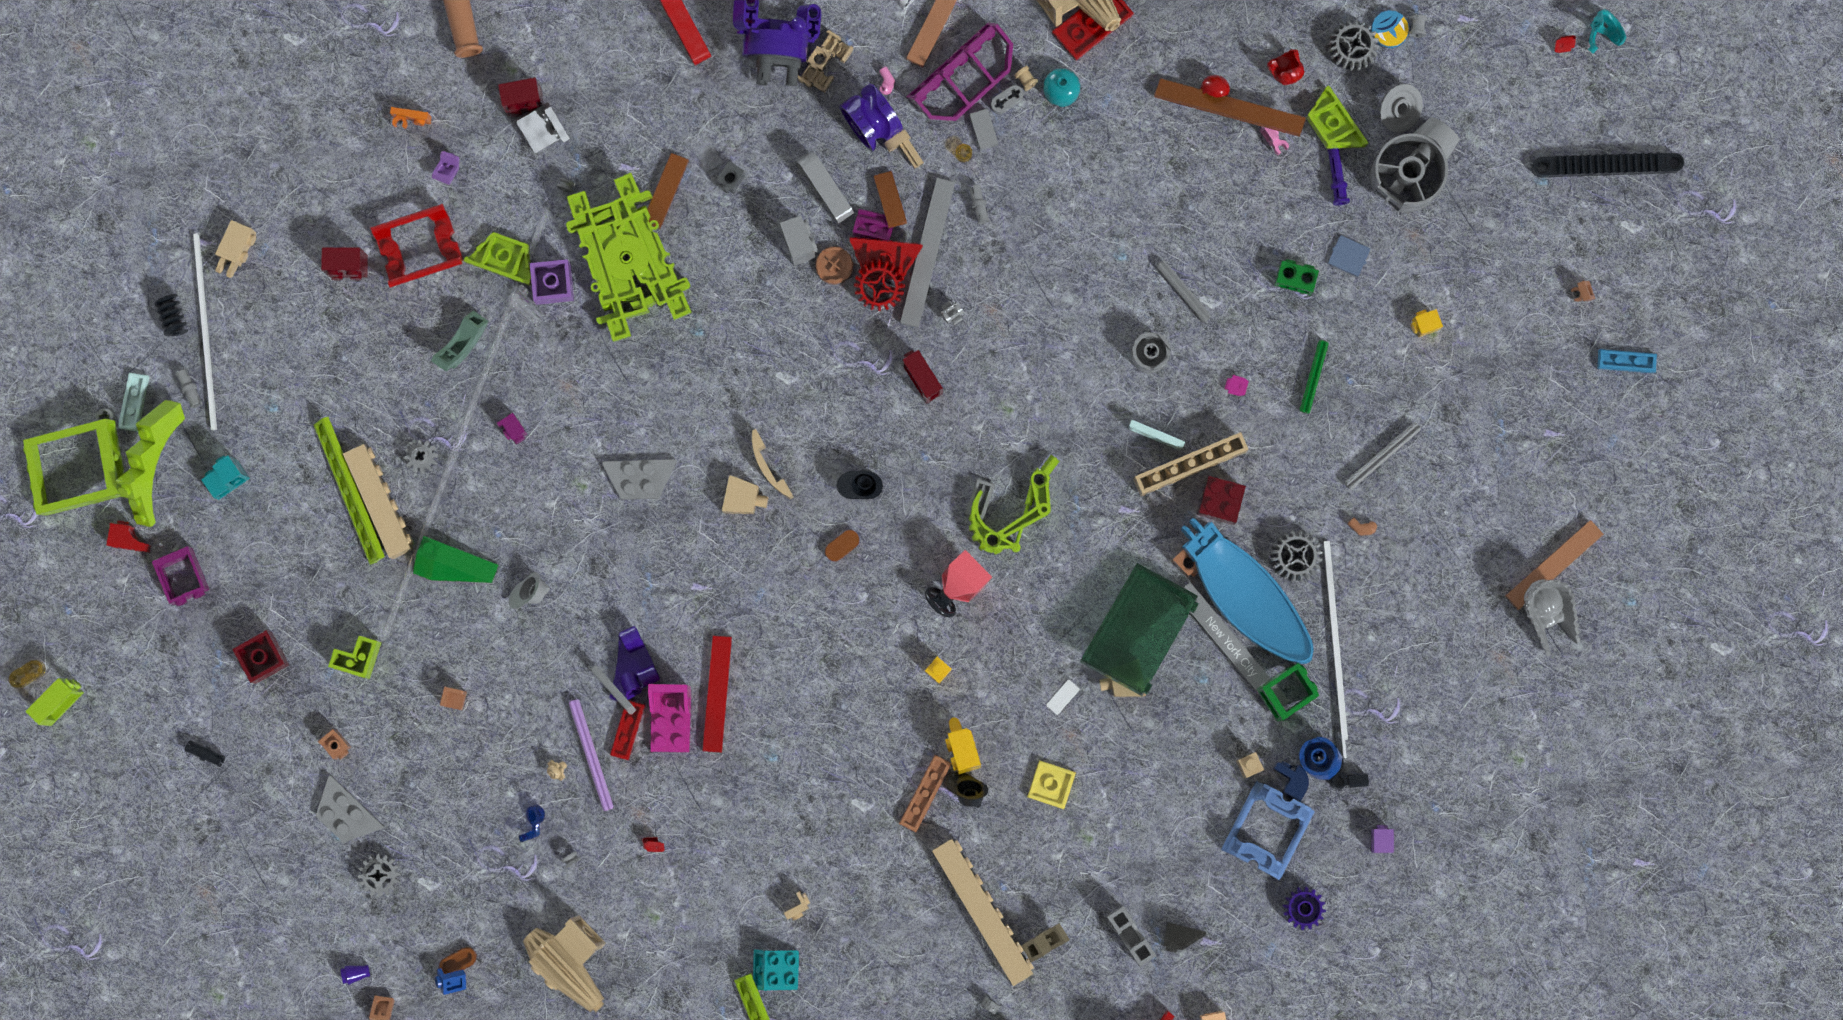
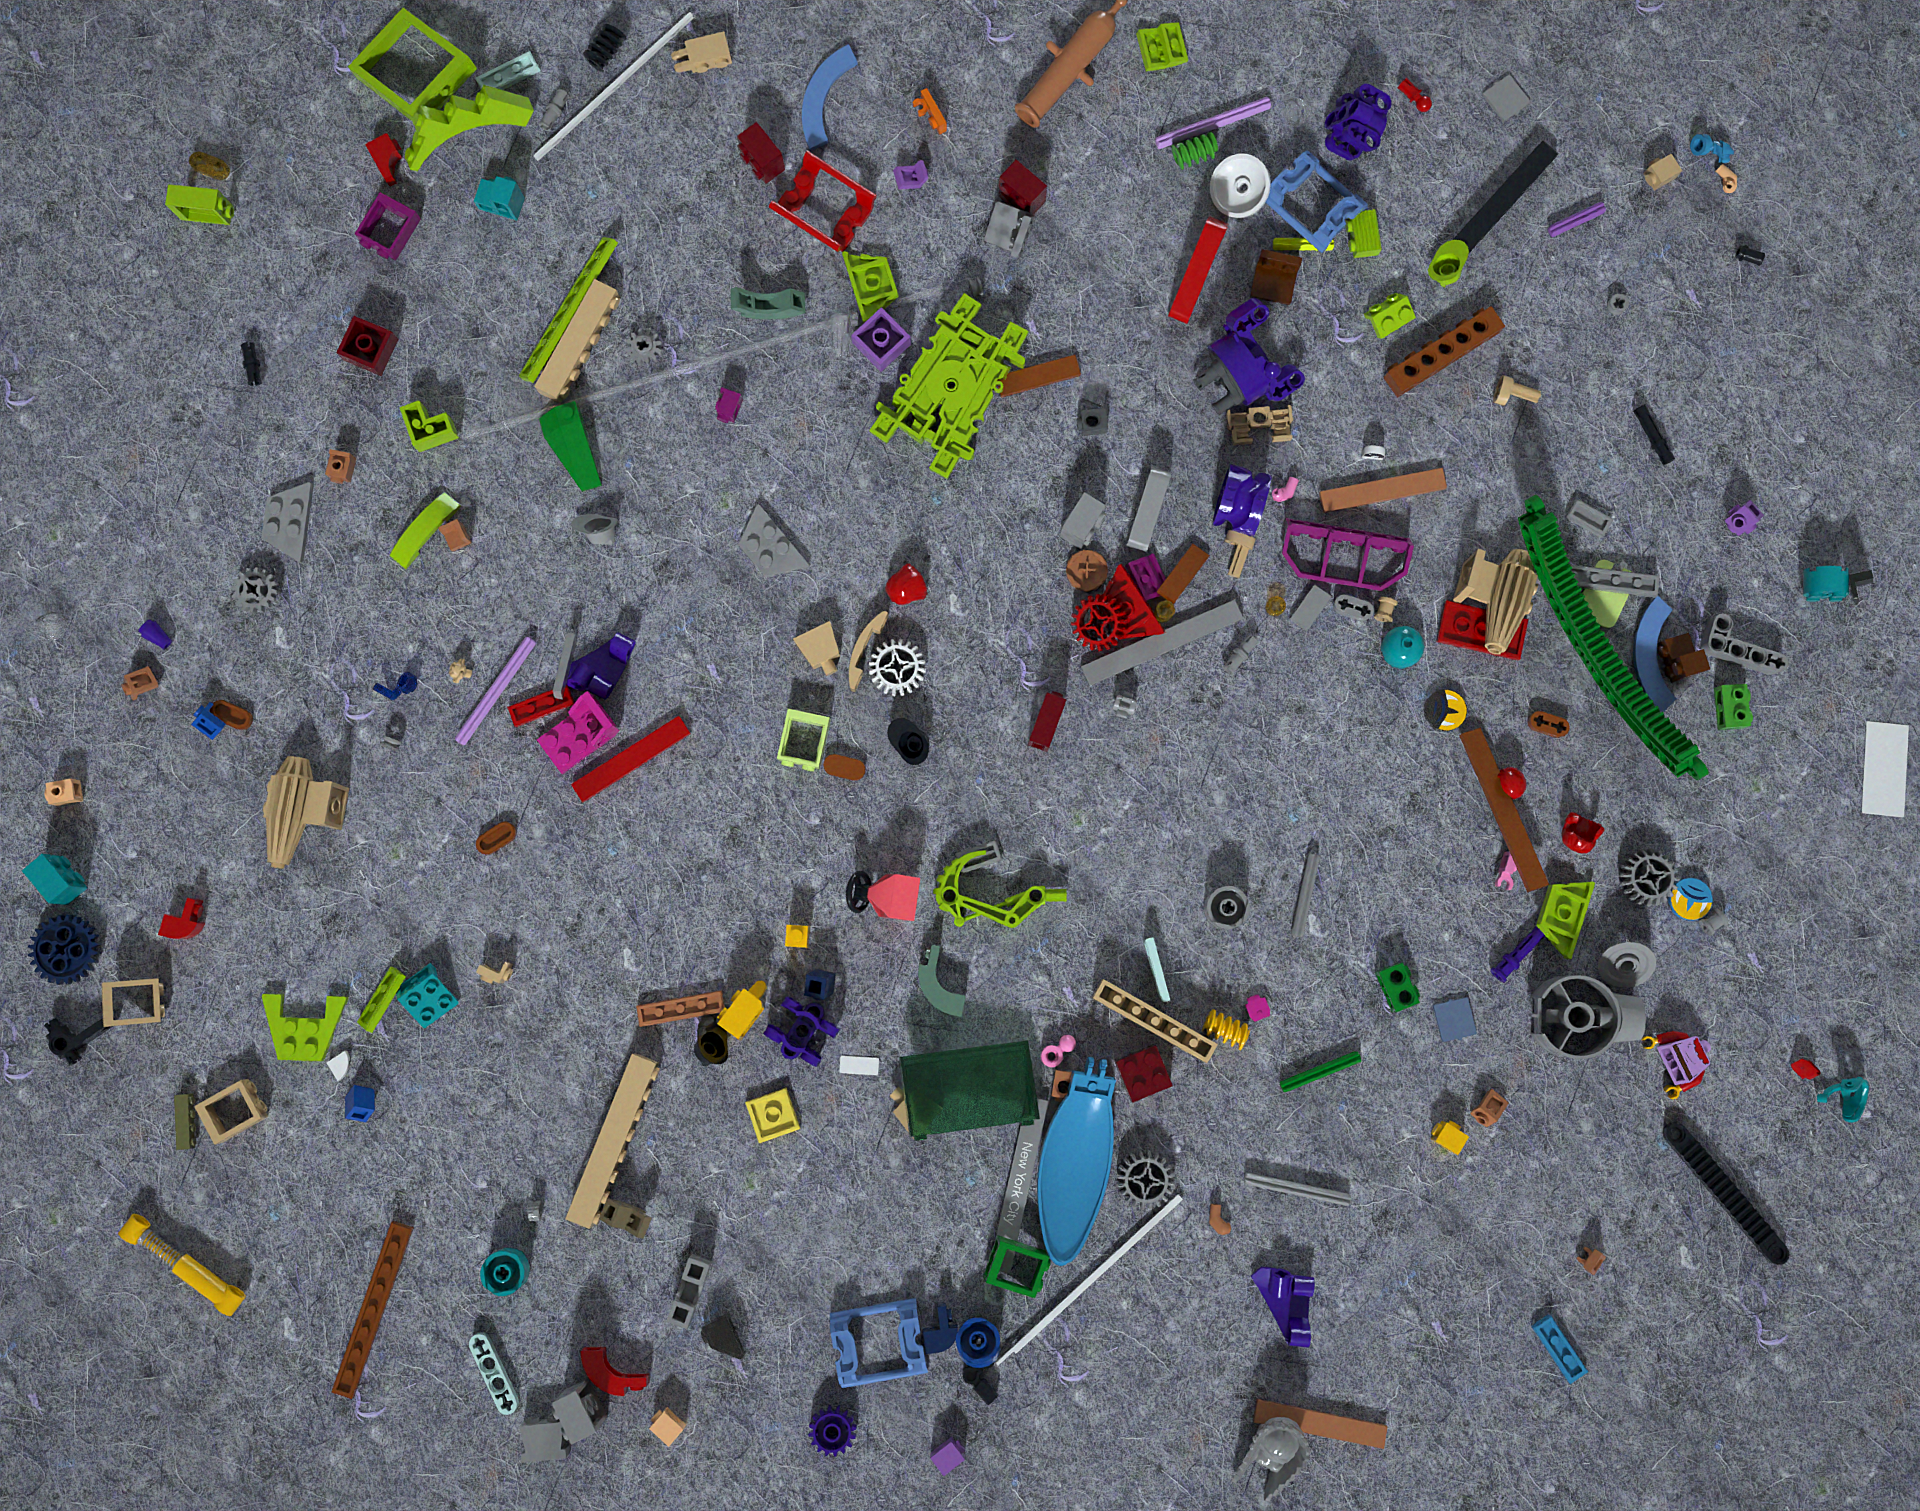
camera: 50 degrees right, 0 degrees up
light grey bush [96,408,116,421] -> none
red piece [642,837,665,852] -> none
tan brick [1236,752,1264,778] -> none
none -> lime slope [389,492,461,569]
none -> dark orange tile [476,821,517,855]
none -> dark purple piece [763,996,841,1067]
none -> yellowish green window [777,709,831,772]
none -> medium blue tile [802,44,858,151]
none -> dark blue brick [804,969,836,1000]
none -> white gear [869,639,926,696]
none -> red hair [885,563,928,605]
none -> sand green arch [918,945,966,1017]
none -> bright pink plate [1040,1035,1076,1067]
none -> clear yellow bush [1154,600,1175,622]
none -> yellow piece [1201,1009,1250,1050]
none -> dark purple panel [1251,1267,1315,1348]
none -> tile [1424,689,1467,732]
none -> nougat bracket [1470,1089,1509,1127]
none -> dark orange beam [1527,711,1570,738]
none -> torso [1641,1031,1711,1099]

